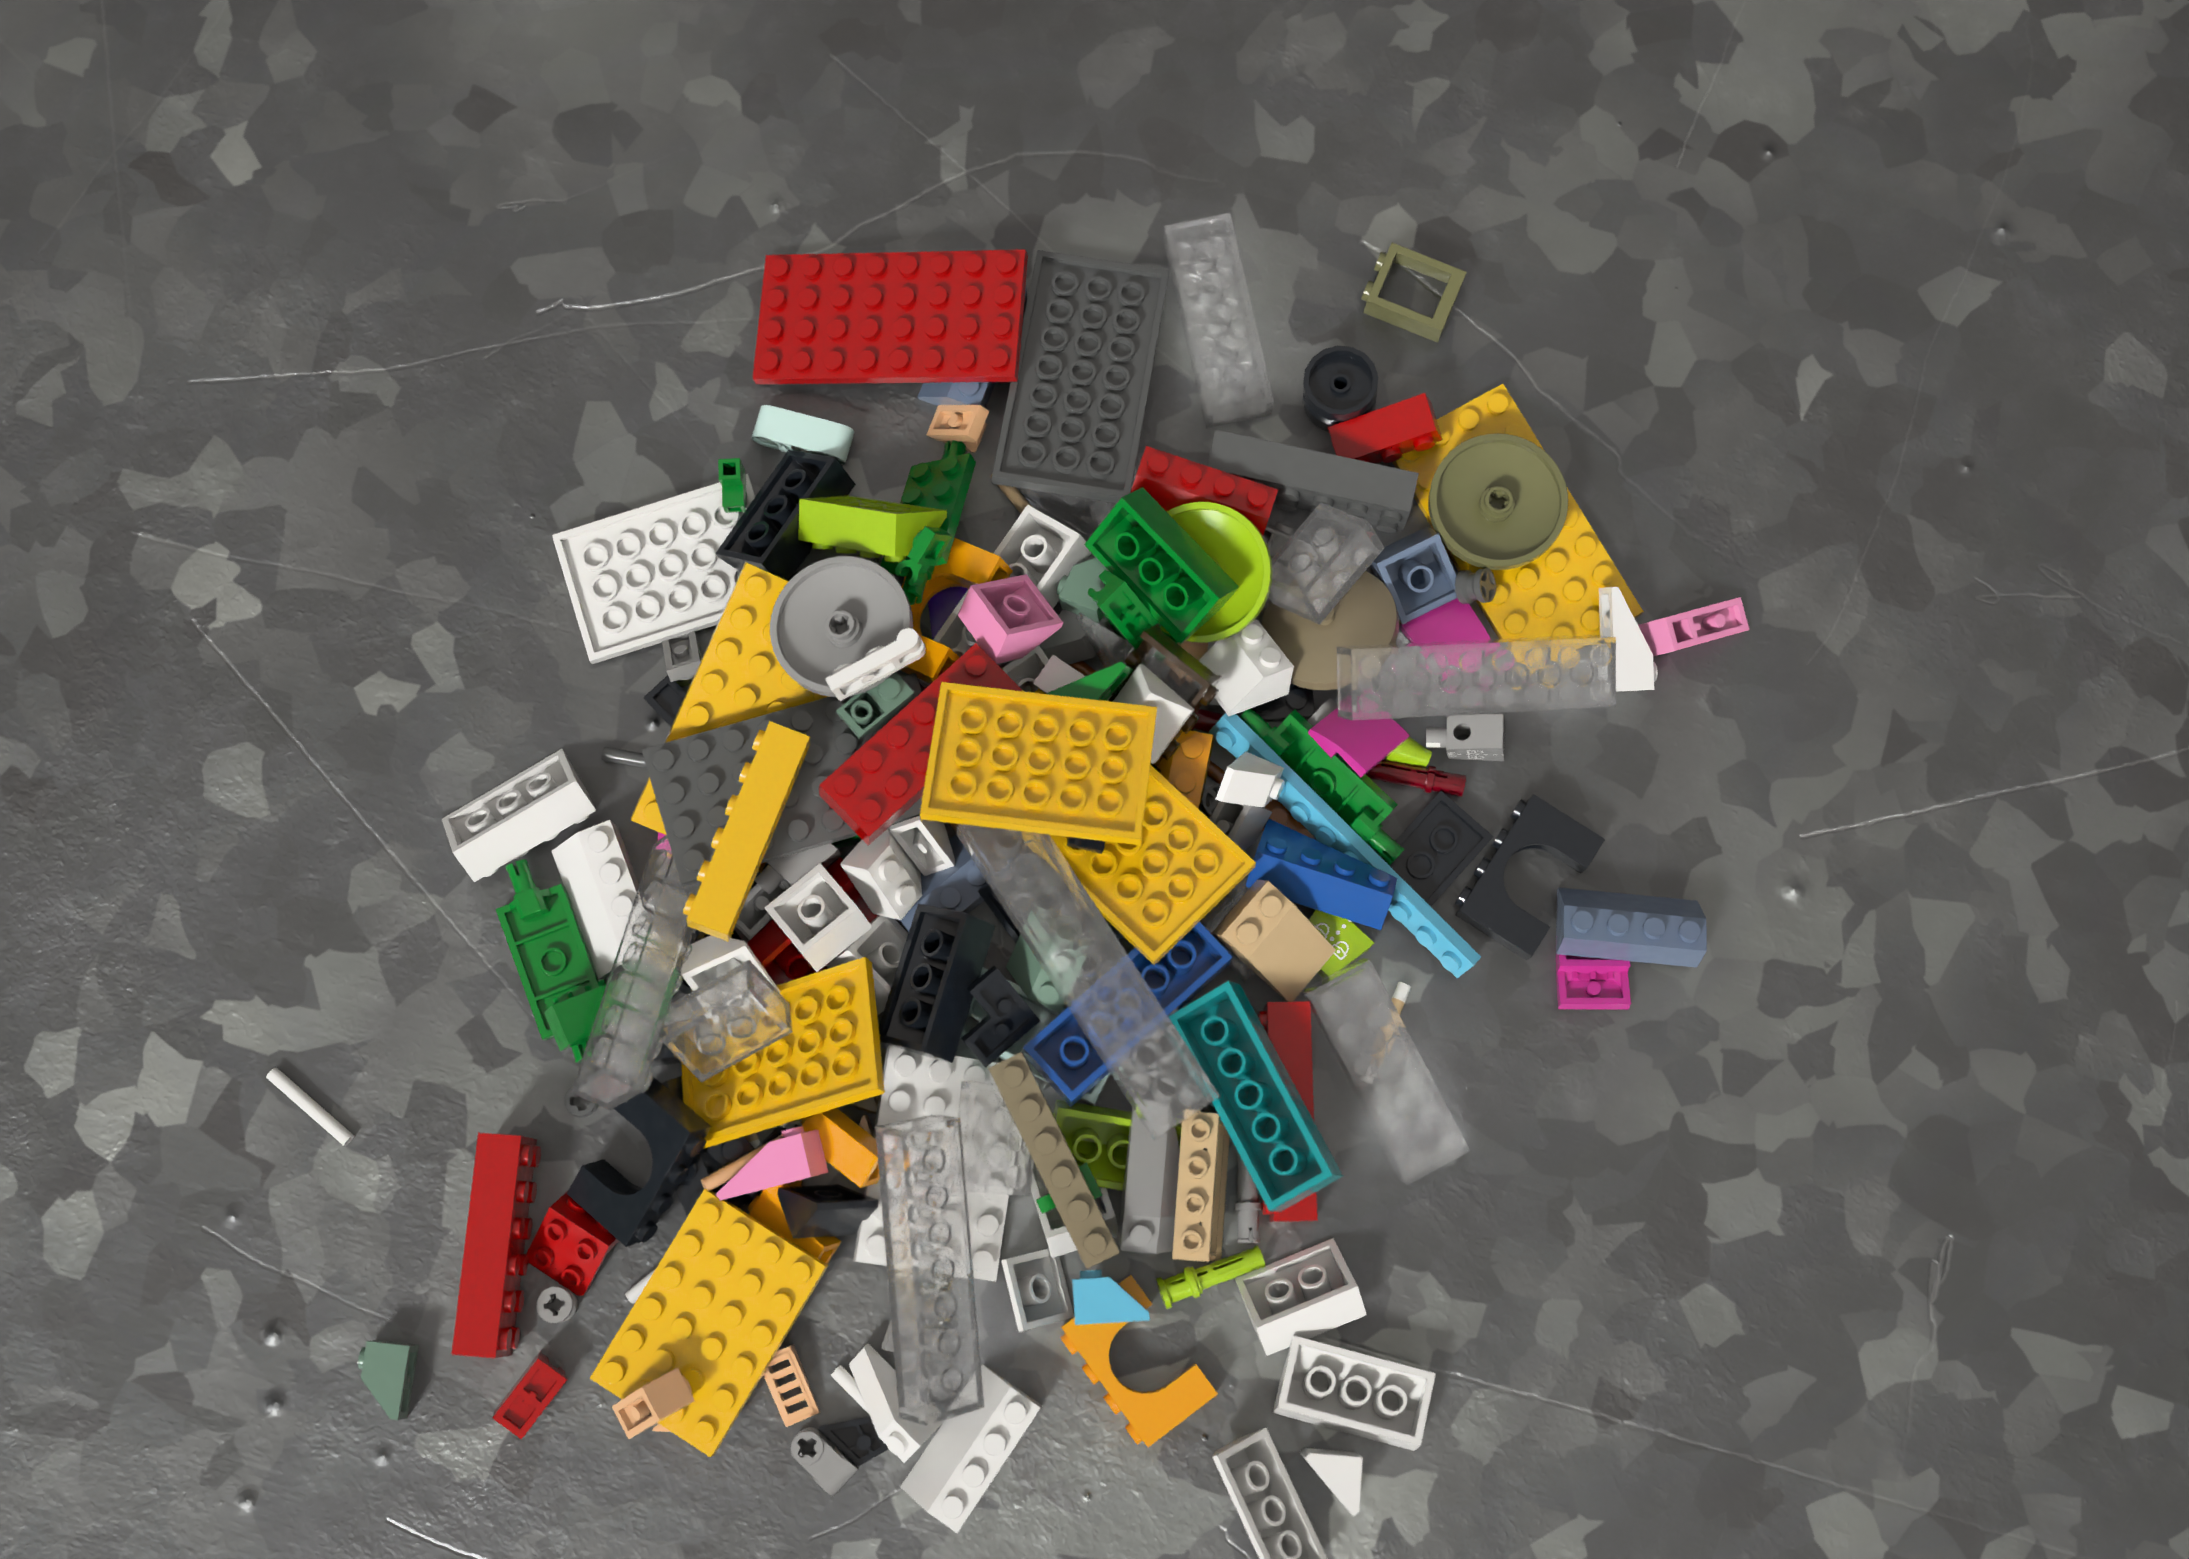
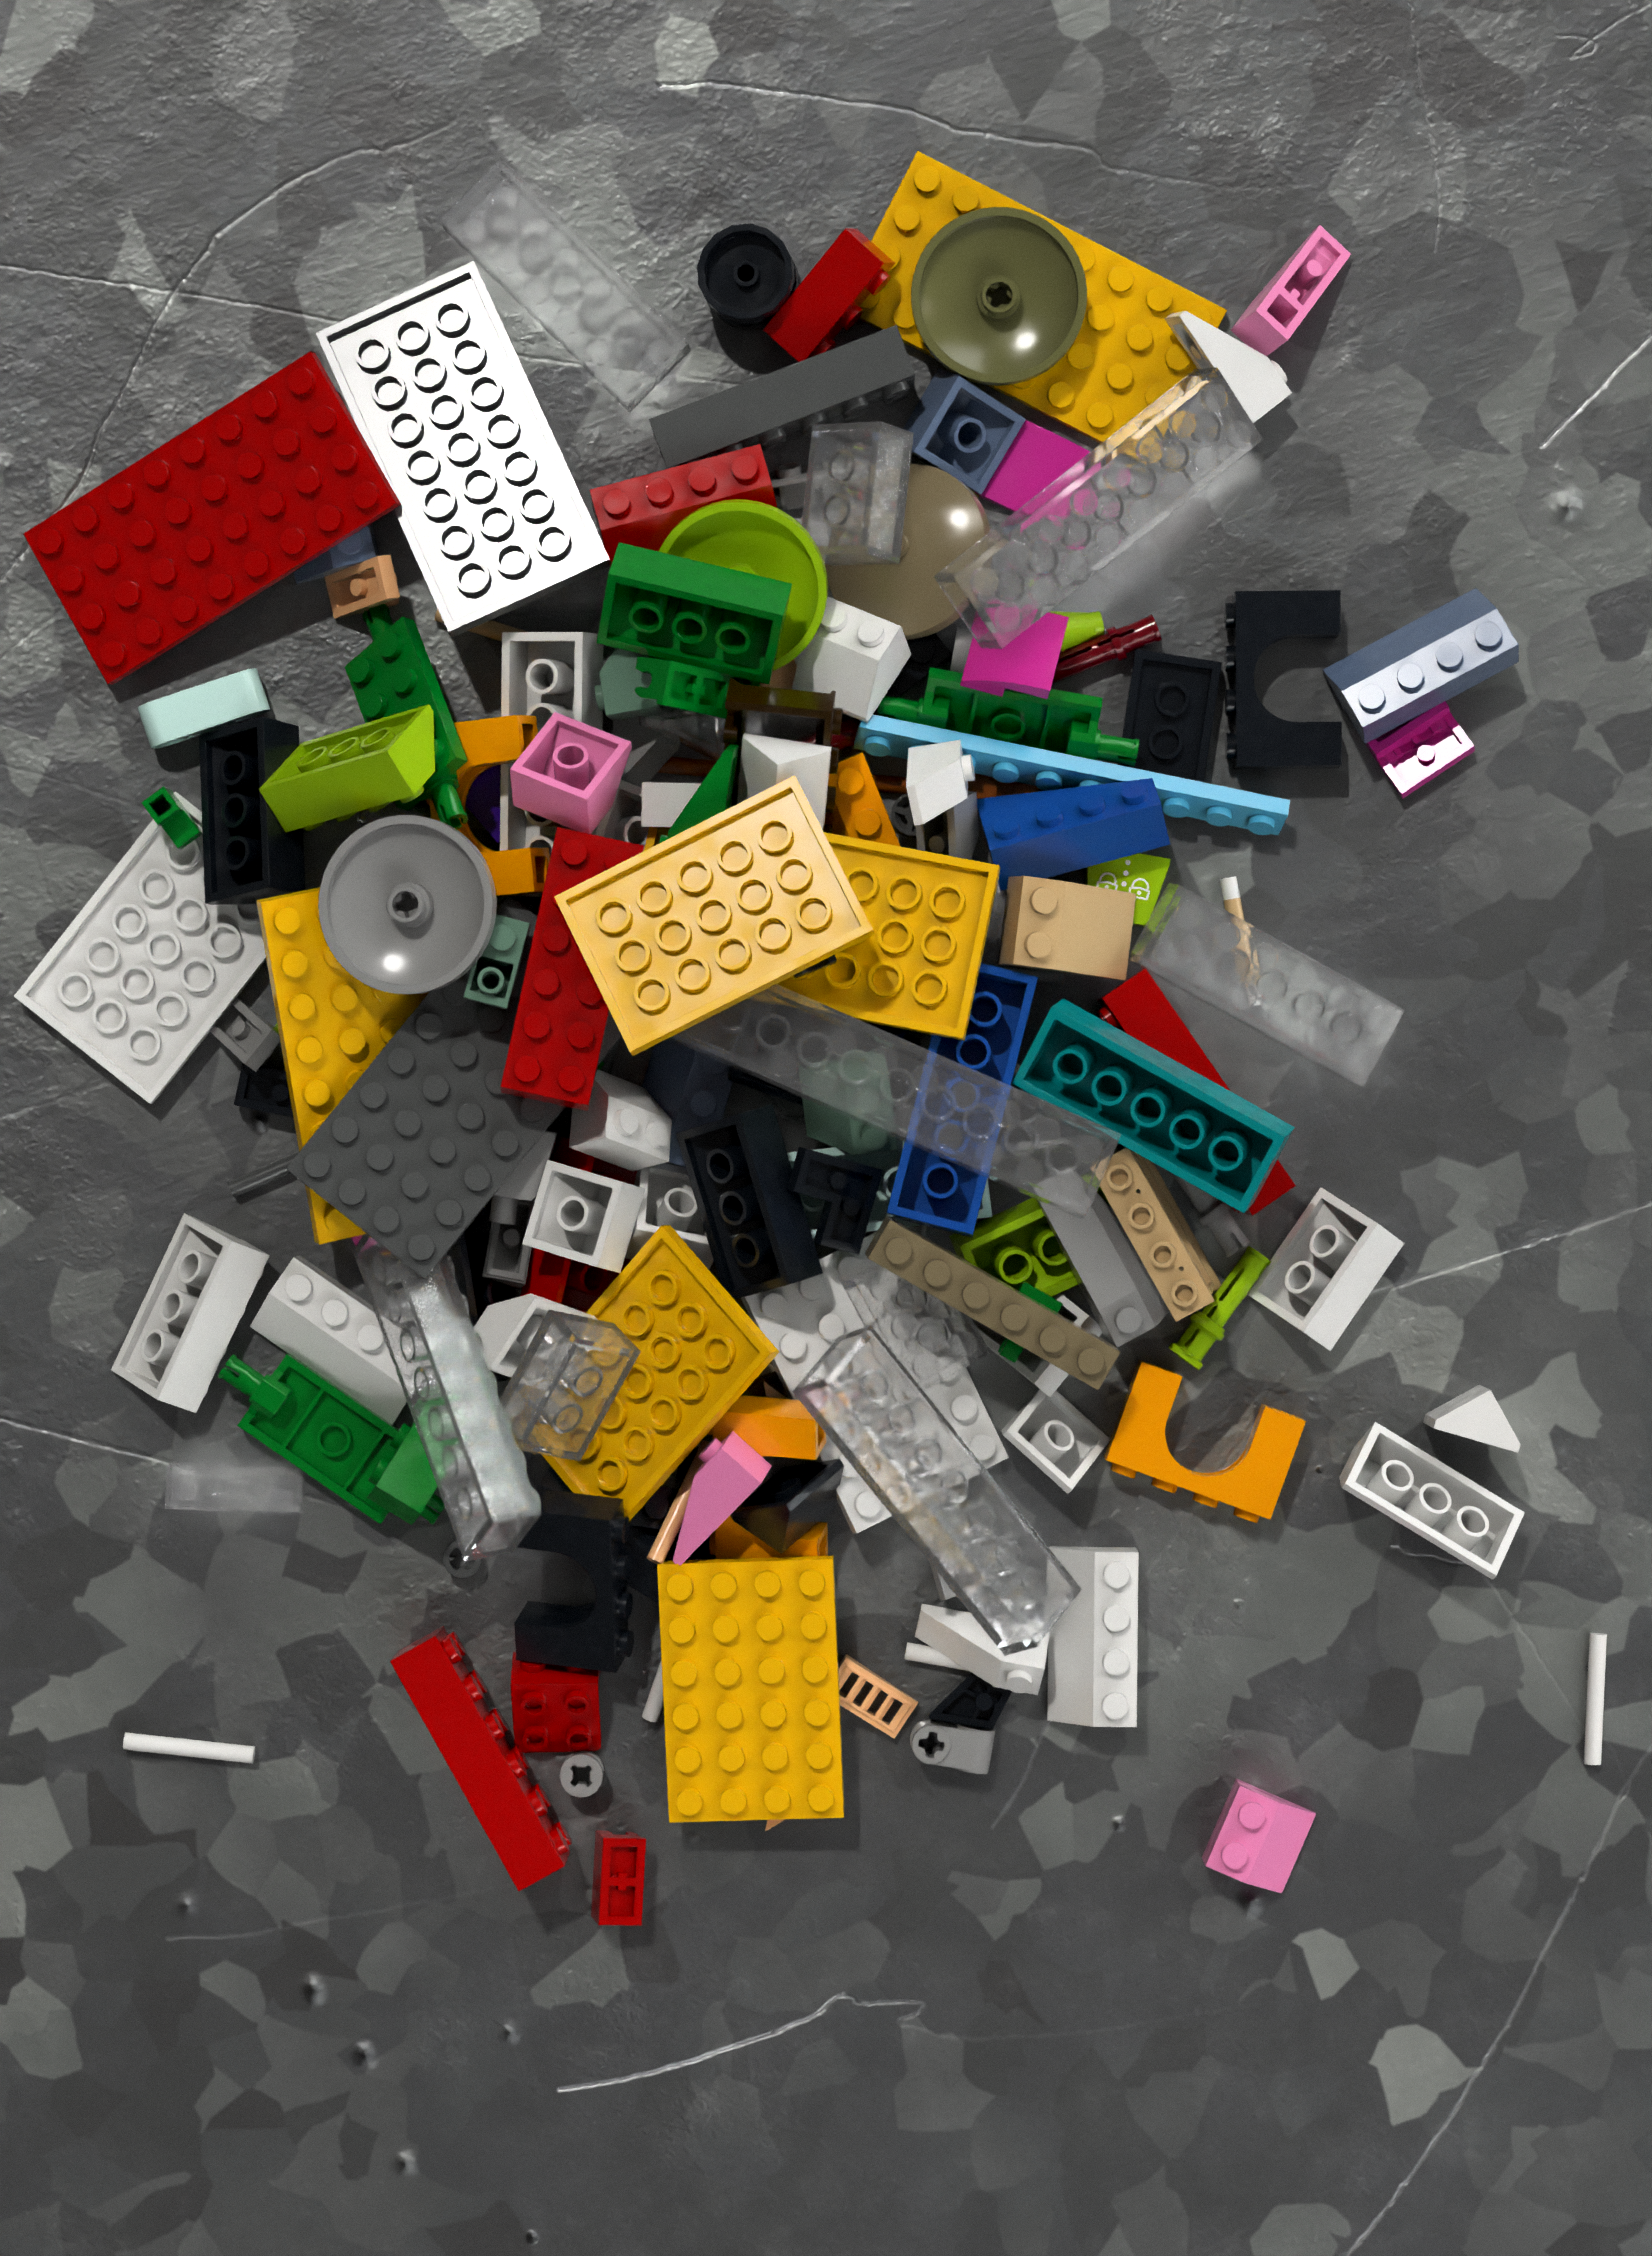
camera: 30 degrees left, 10 degrees up
sand green slope [358,1340,419,1420] -> none
light nougat slope [612,1368,695,1439] -> none
yellow brick [683,721,810,942] -> none
white plate [825,628,926,701] -> none
white slope [889,815,955,876] -> none
green plate [895,526,953,587] -> none
medium azure slope [1072,1270,1150,1325] -> none
white slope [1273,1336,1436,1451] -> none
olive window [1361,242,1467,343] -> none
light grey torso [1426,714,1505,761] -> none
dark grey wheel [1455,568,1496,604] -> none
none -> clear slope [165,1461,304,1512]

